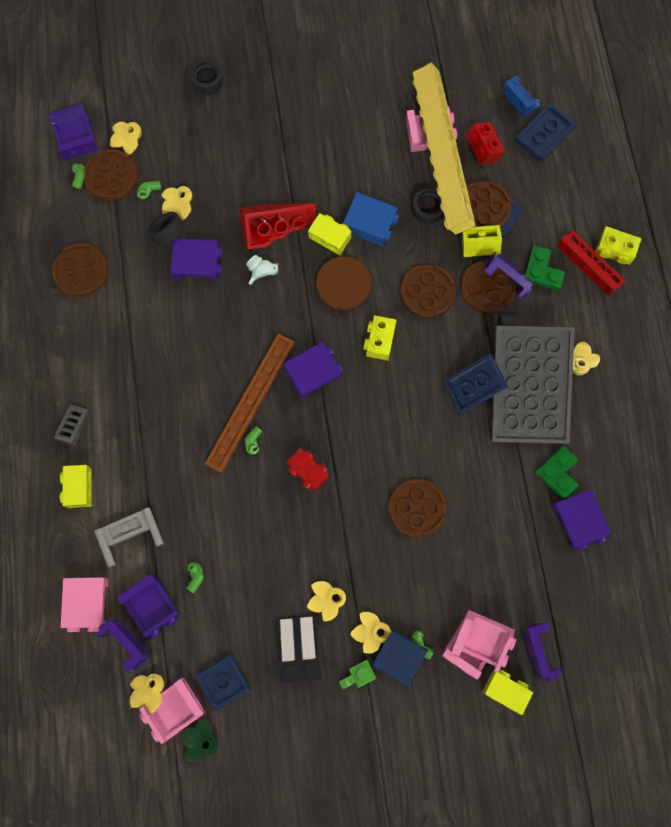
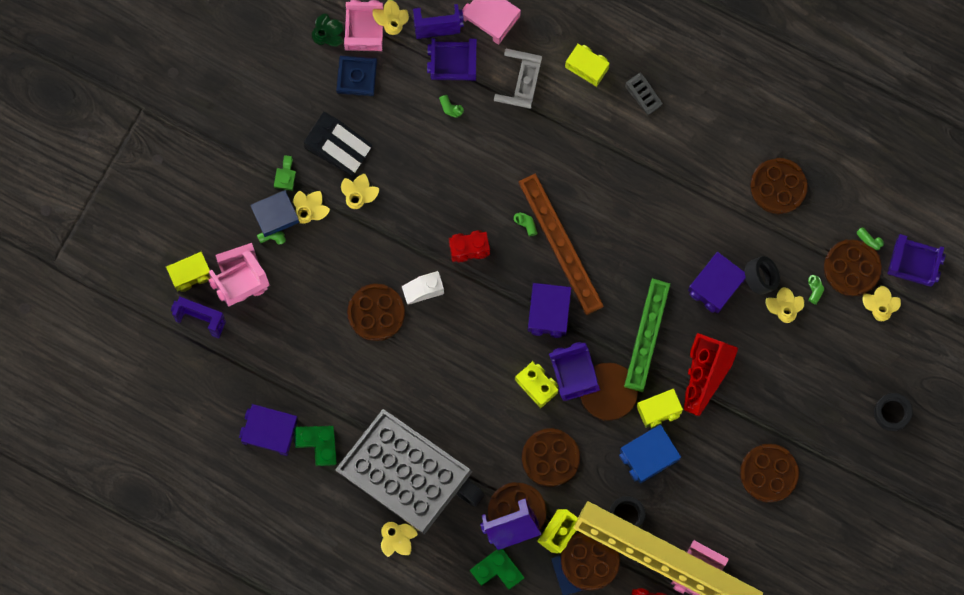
camera: 125 degrees right, 0 degrees up
light aqua animal [246,255,279,285] -> none
dark blue tile [443,353,509,415] -> none
none -> white slope [402,271,444,305]
none -> dark purple panel [549,342,600,402]
none -> bright green tile [624,278,670,392]
none -> reddish brown tile [740,444,799,503]

